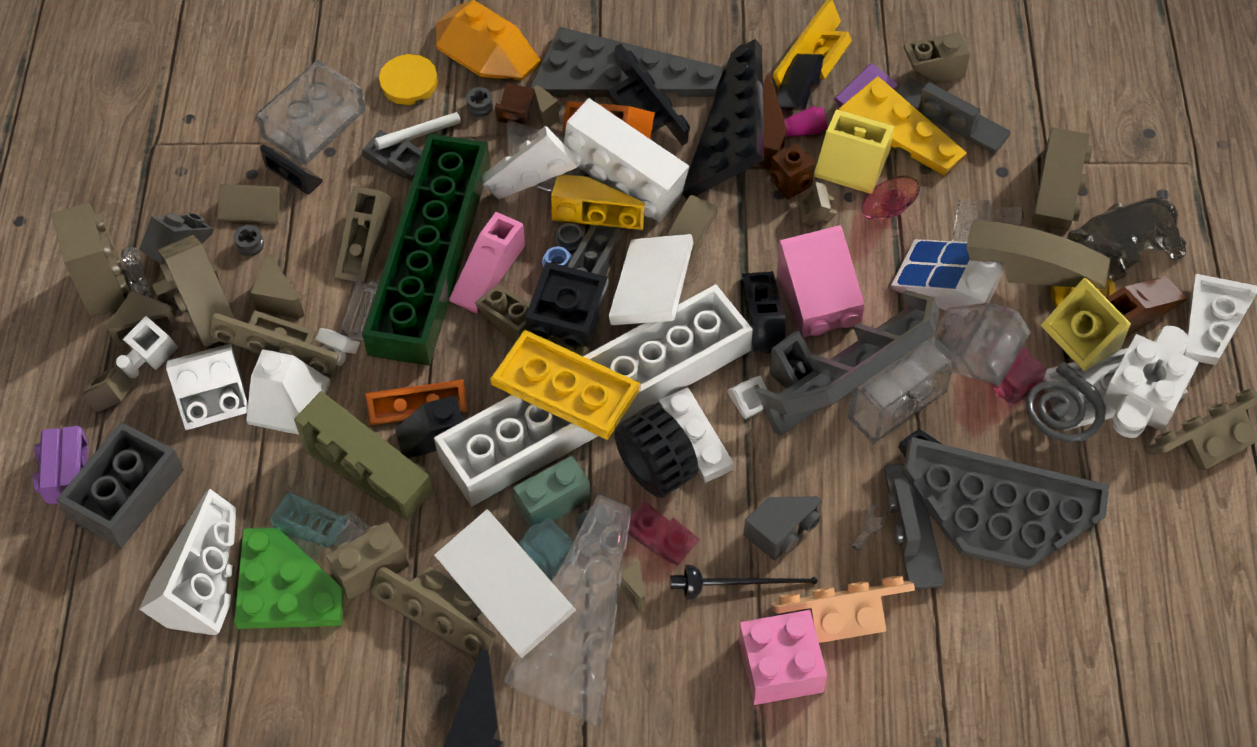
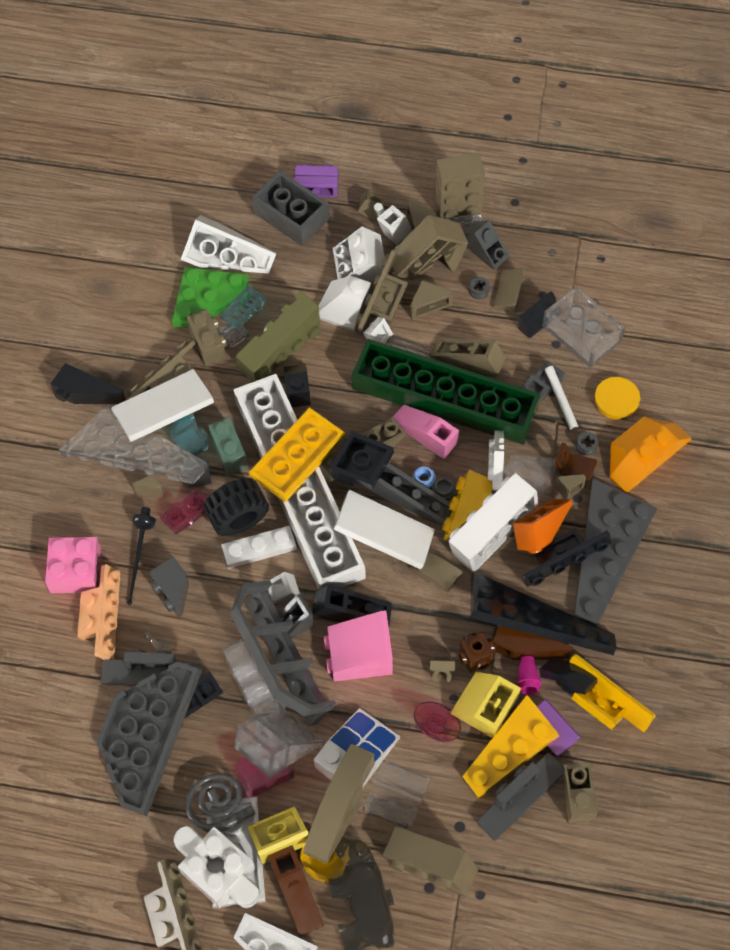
camera: 100 degrees right, 5 degrees up
orange slope [365,379,468,426] -> none

